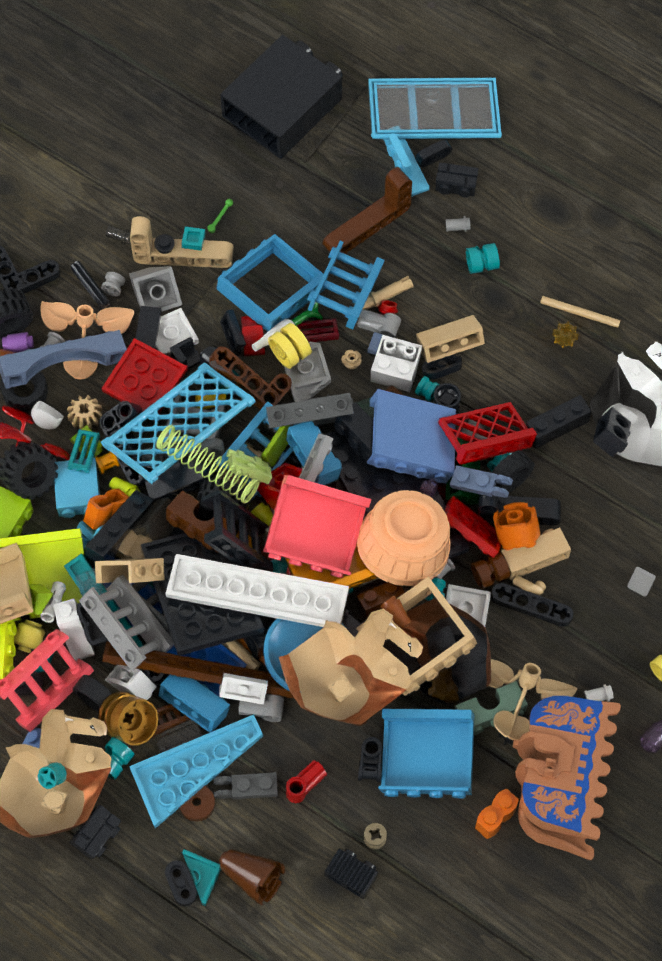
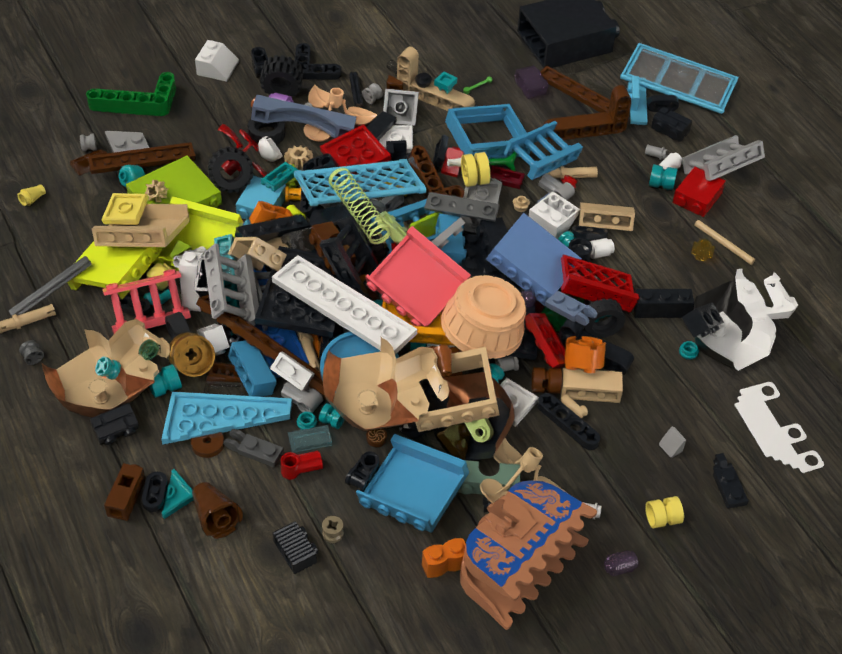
camera: 25 degrees right, 15 degrees down
none -> reddish brown brick [104,463,146,521]
none -> clear green tile [139,339,159,360]
none -> clear light blue tile [288,425,332,453]
none -> teal plate [297,411,317,431]
none -> teal wheel [319,403,345,429]
none -> reddish brown slope [387,75,403,90]
none -> yellowish green plate [465,418,493,442]
none -> clear purple brick [515,65,548,99]
none -> reddish brown tile [537,66,610,113]
none -> white brick [590,238,615,259]
none -> white cone [659,153,683,170]
none -> red brick [672,166,726,217]
none -> teal plate [679,341,699,359]
none -> light grey fence [682,135,765,181]

